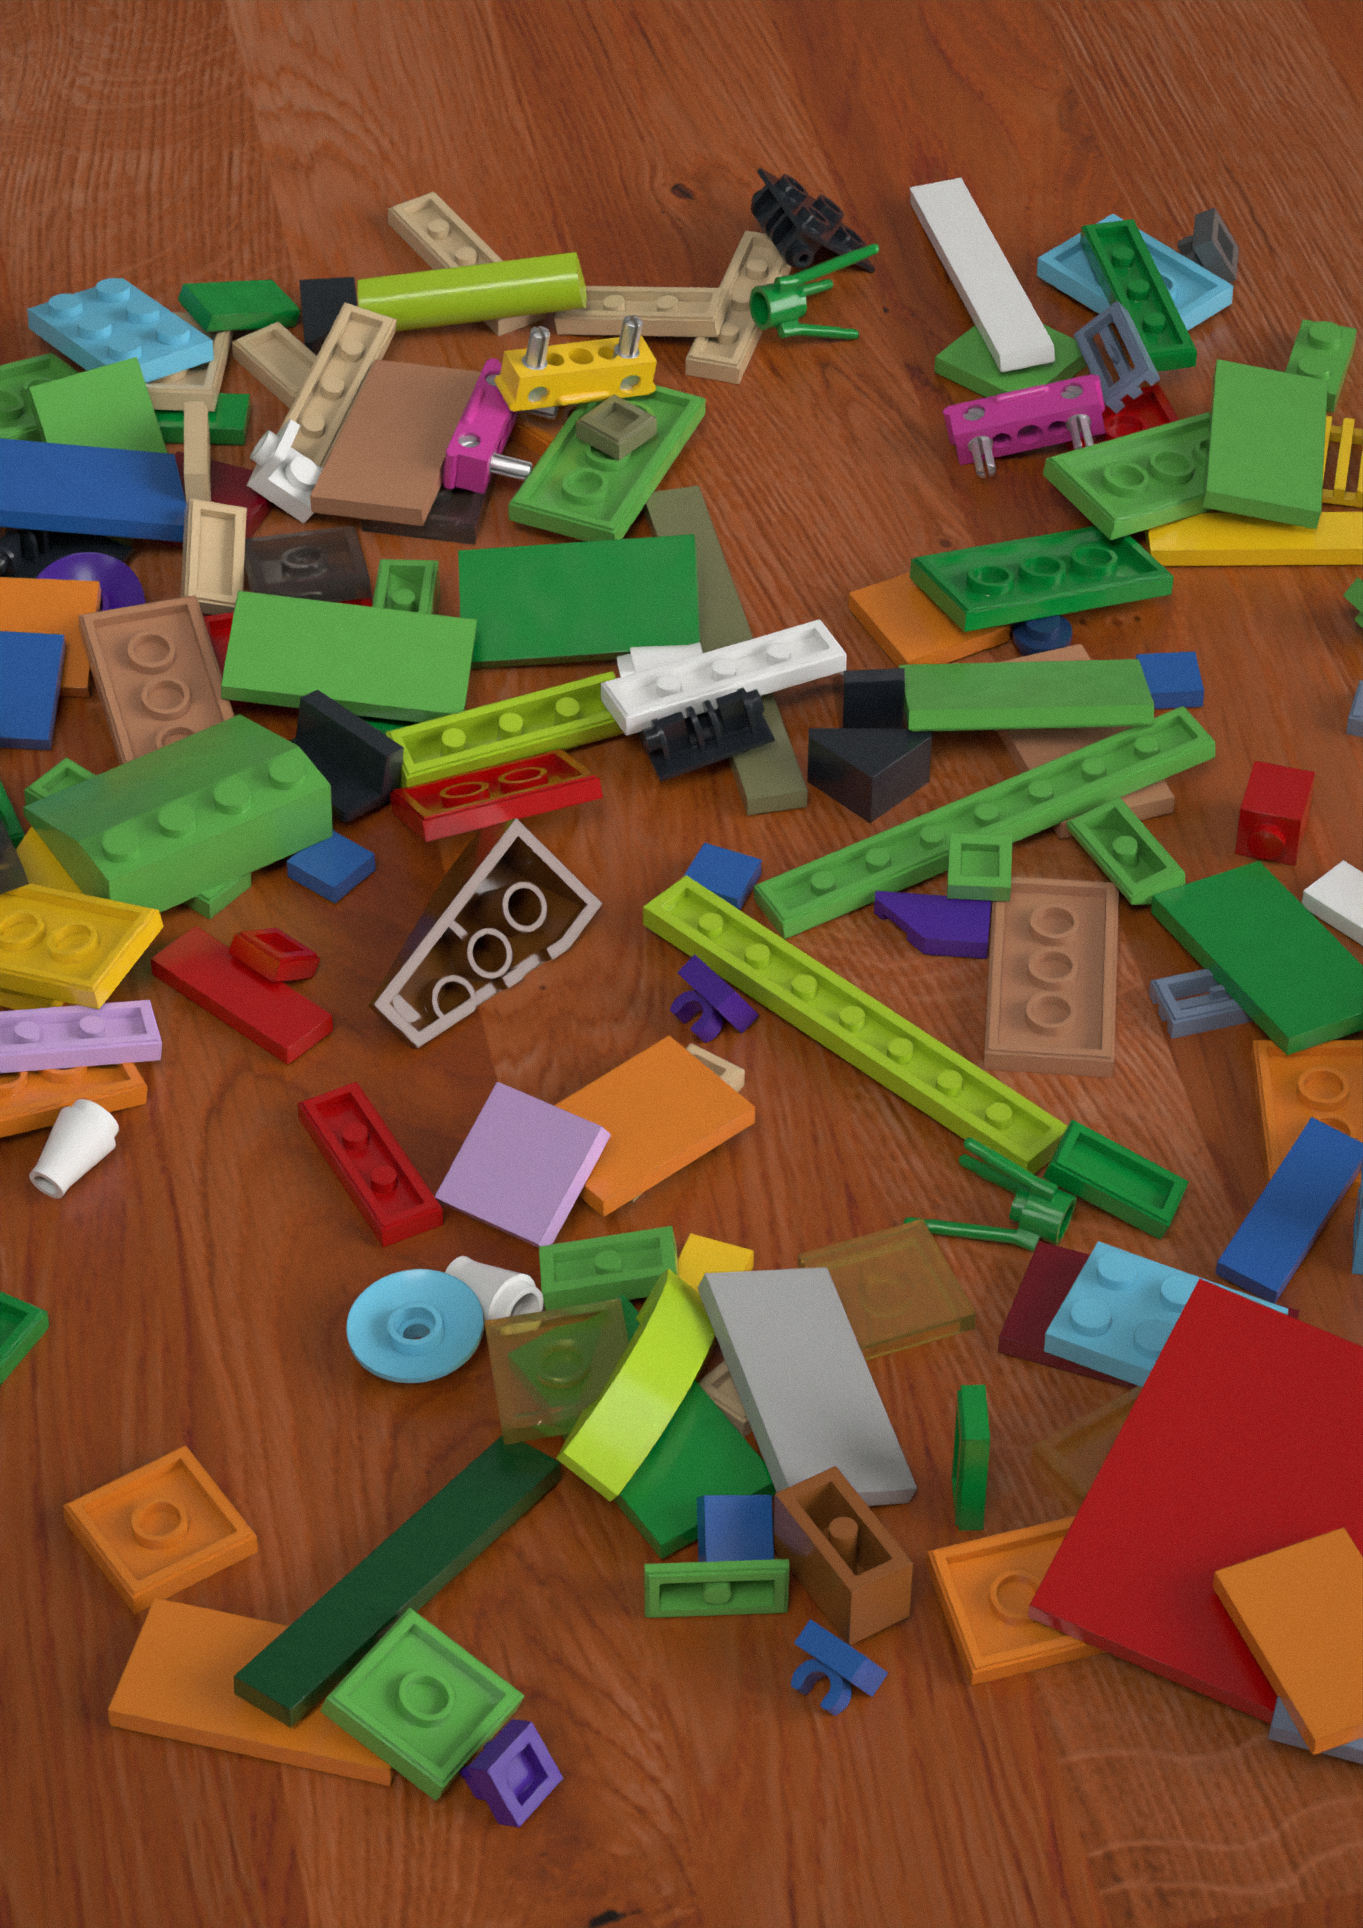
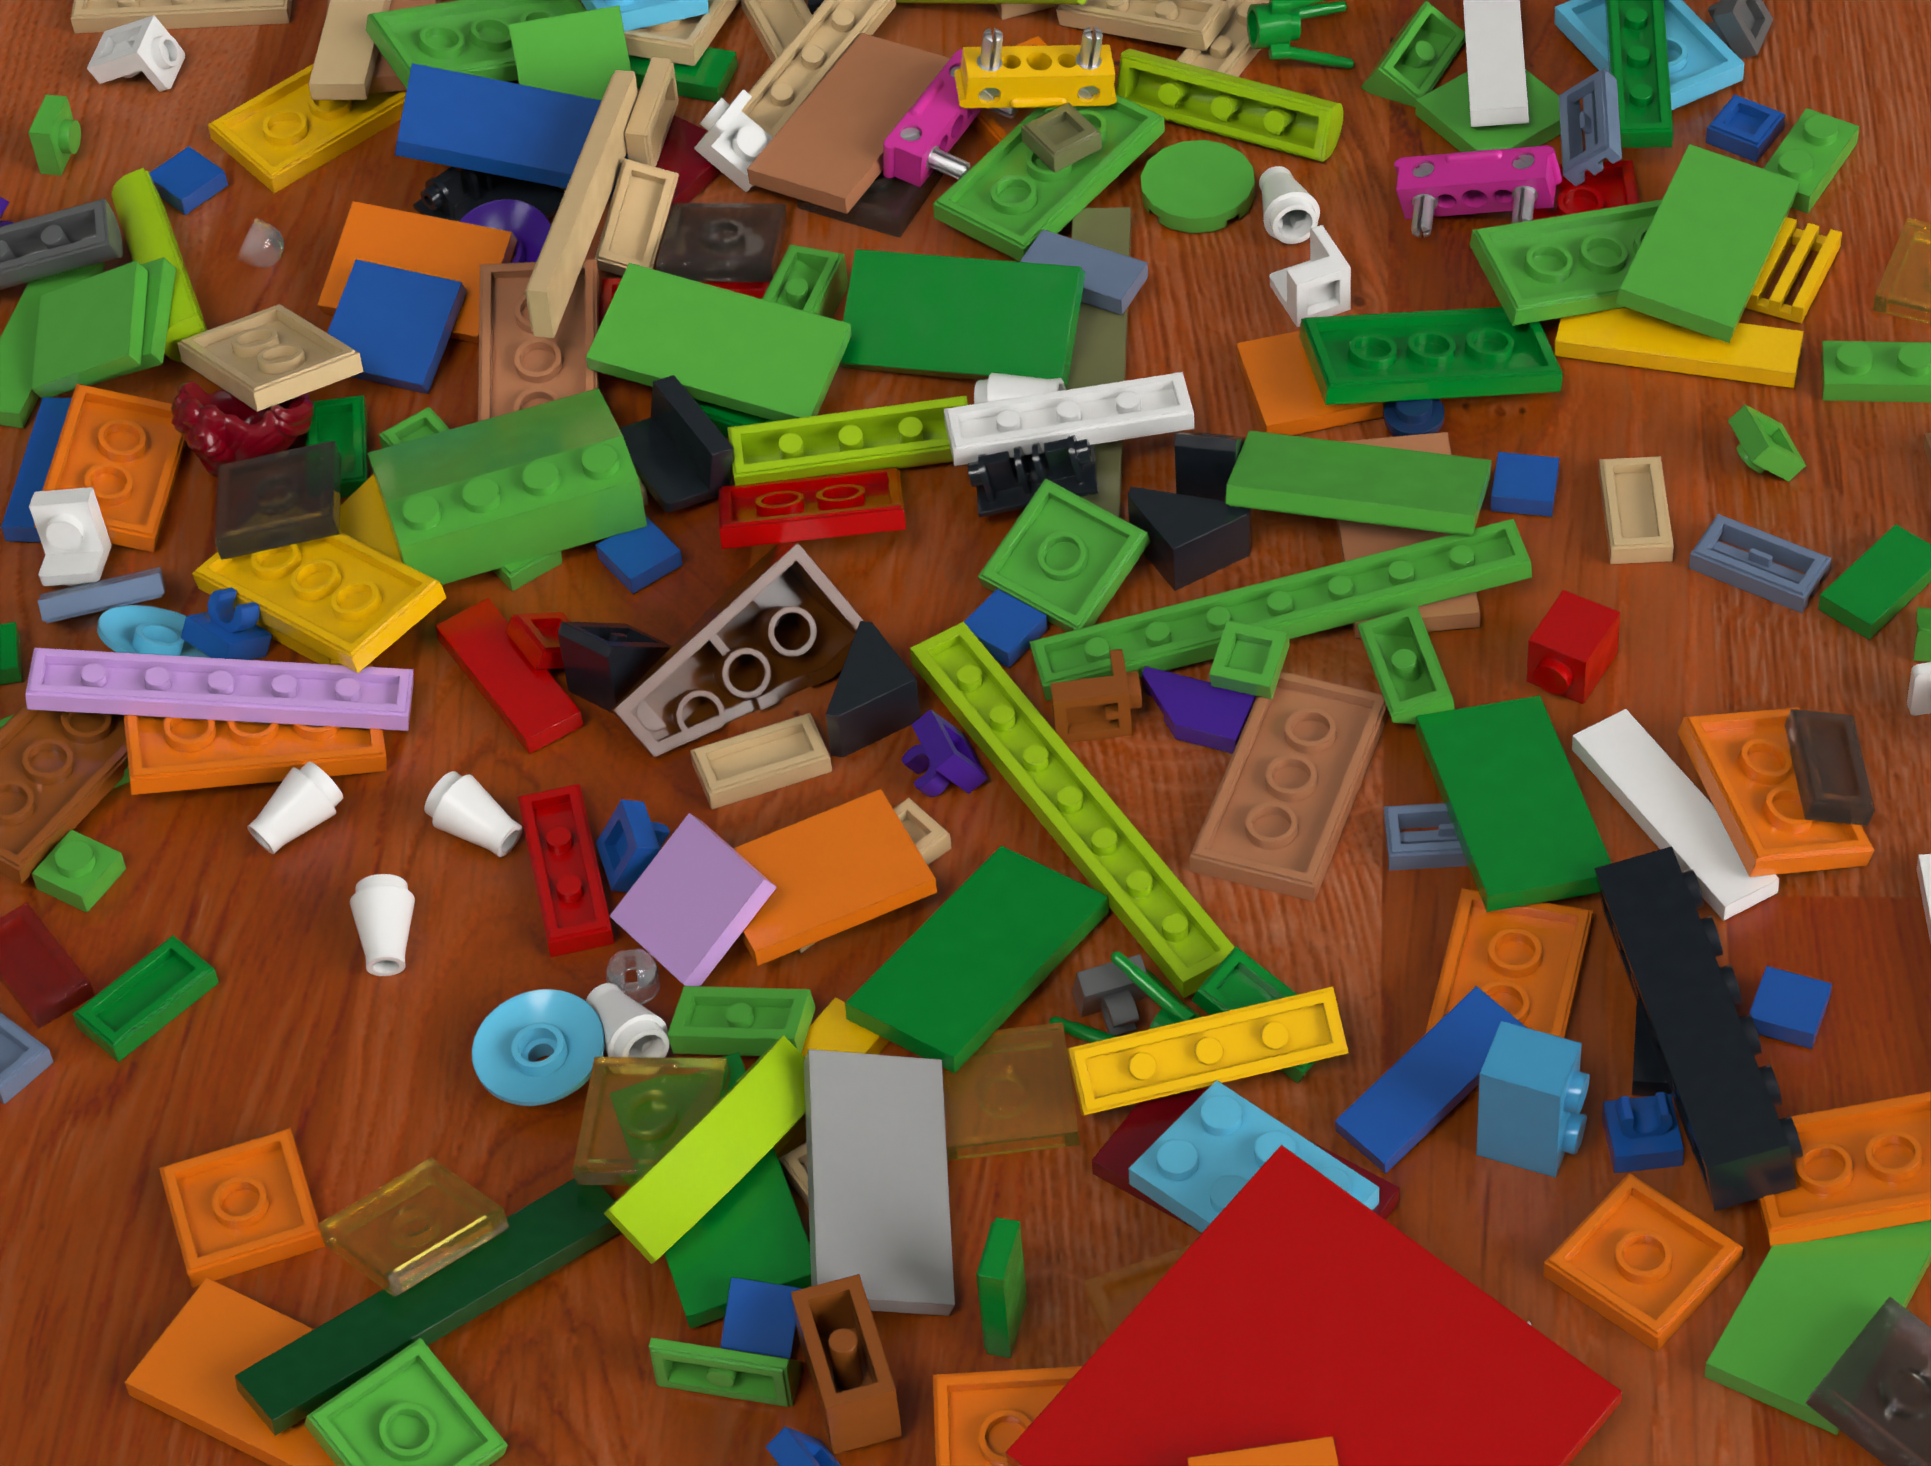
camera: 20 degrees right, 5 degrees up
none -> clear yellow tile [317,1157,509,1296]
none -> white cone [350,874,415,976]
none -> white cone [424,771,523,857]
none -> tan tile [525,70,638,338]
none -> black slope [557,621,672,714]
none -> blue tile [596,799,670,892]
none -> clear hinge [606,948,661,1005]
none -> tan tile [690,713,832,810]
none -> black slope [826,621,920,757]
none -> green tile [845,846,1109,1074]
none -> bright green tile [978,479,1151,632]
none -> sand blue tile [1020,230,1148,315]
none -> dark orange bracket [1051,649,1142,743]
none -> yellow tile [1066,987,1349,1115]
none -> dark grey tile [1072,954,1148,1036]
none -> lime brick [1116,49,1343,162]
none -> bright green tile [1141,140,1255,233]
none -> white cone [1259,166,1320,244]
none -> white panel [1270,225,1351,327]
none -> bright green slope [1360,0,1466,108]
none -> tan tile [1598,456,1674,564]
none -> blue tile [1706,94,1785,163]

